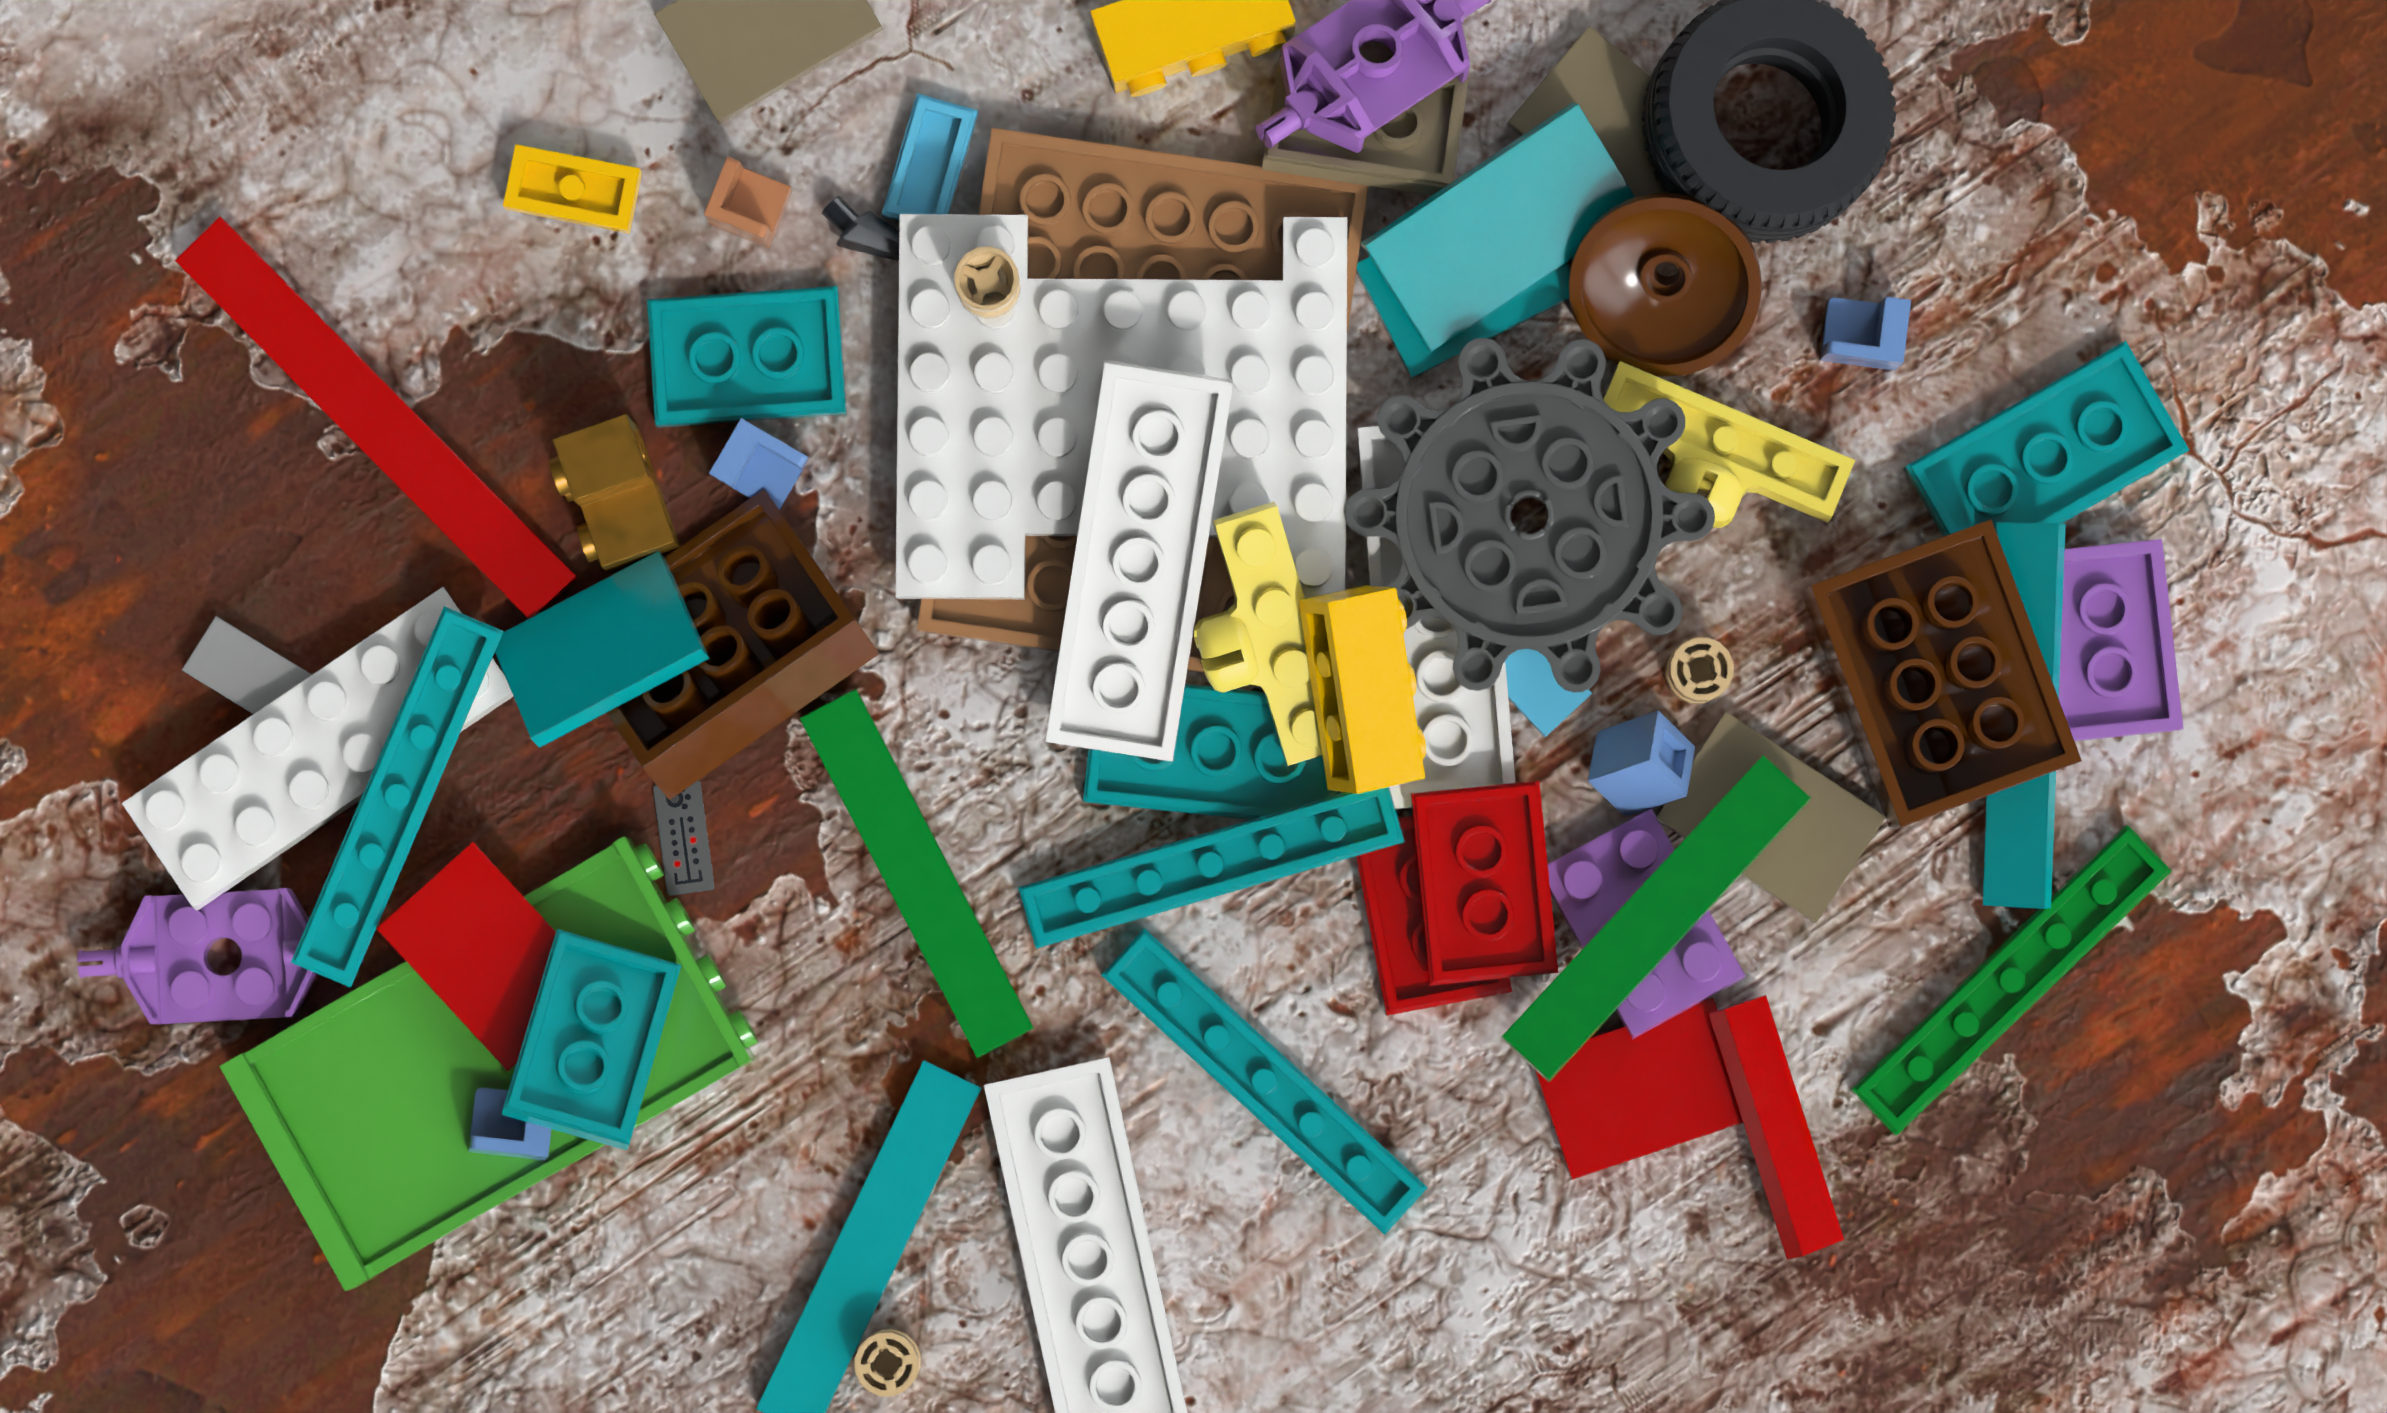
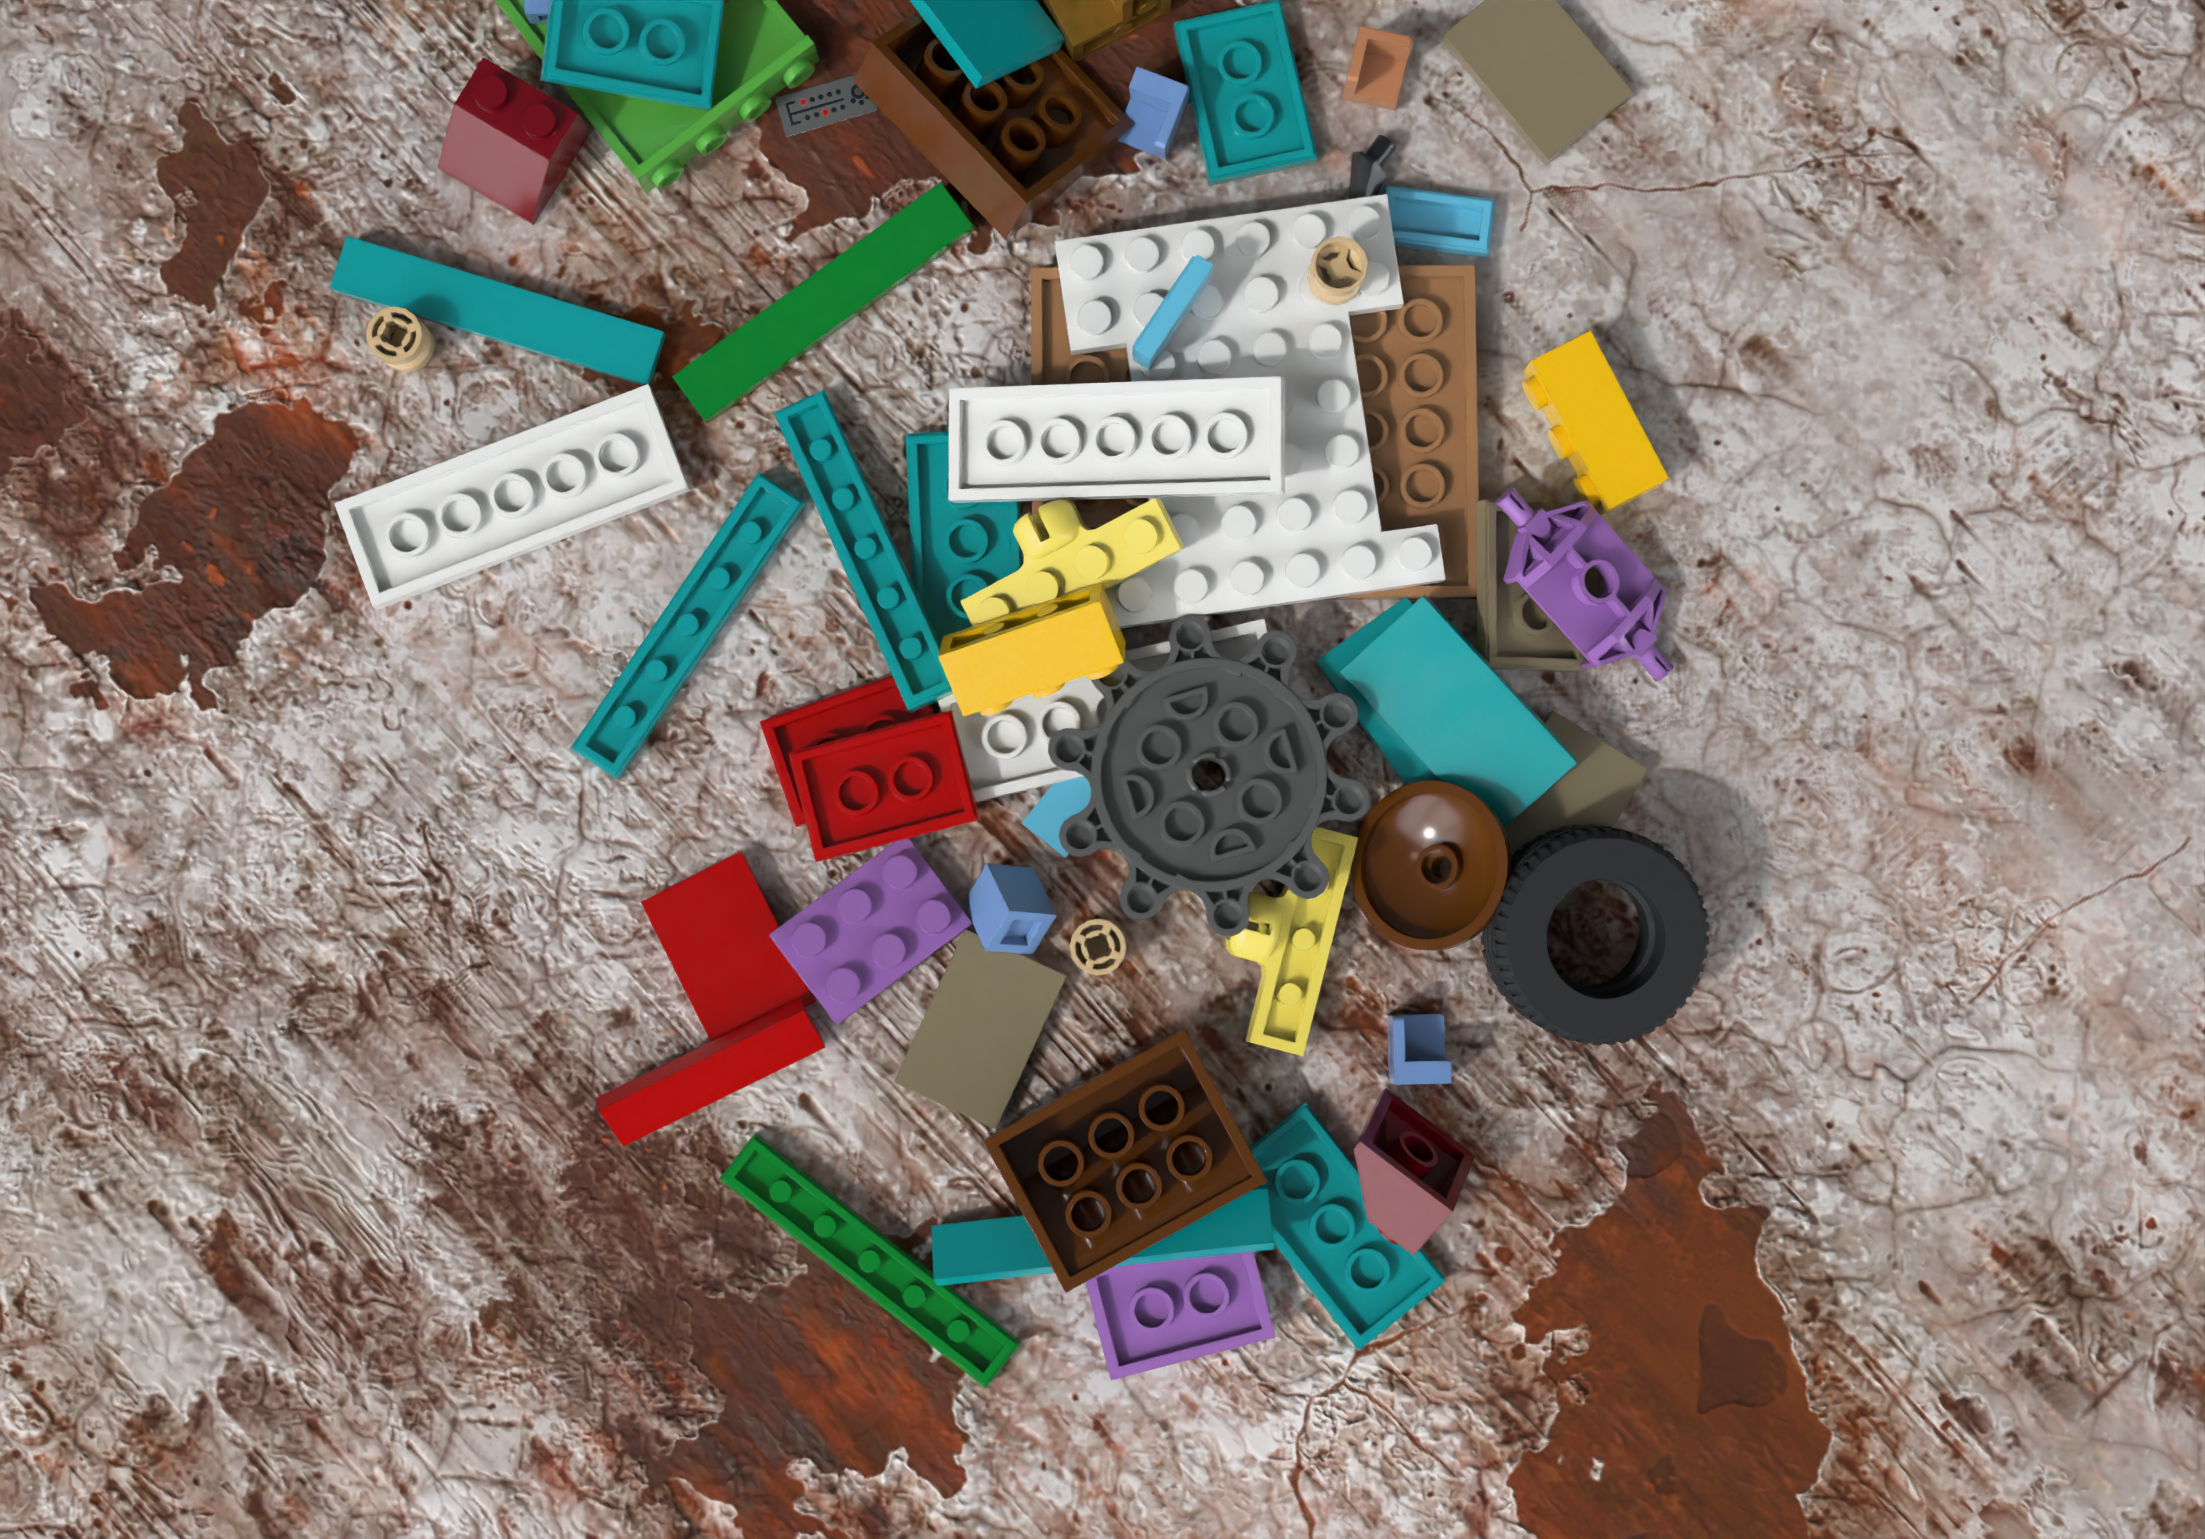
camera: 80 degrees right, 0 degrees up
green tile [1501,755,1811,1082] -> none
none -> dark red slope [437,57,591,225]
none -> medium azure tile [1132,254,1214,371]
none -> dark red slope [1354,1088,1475,1256]

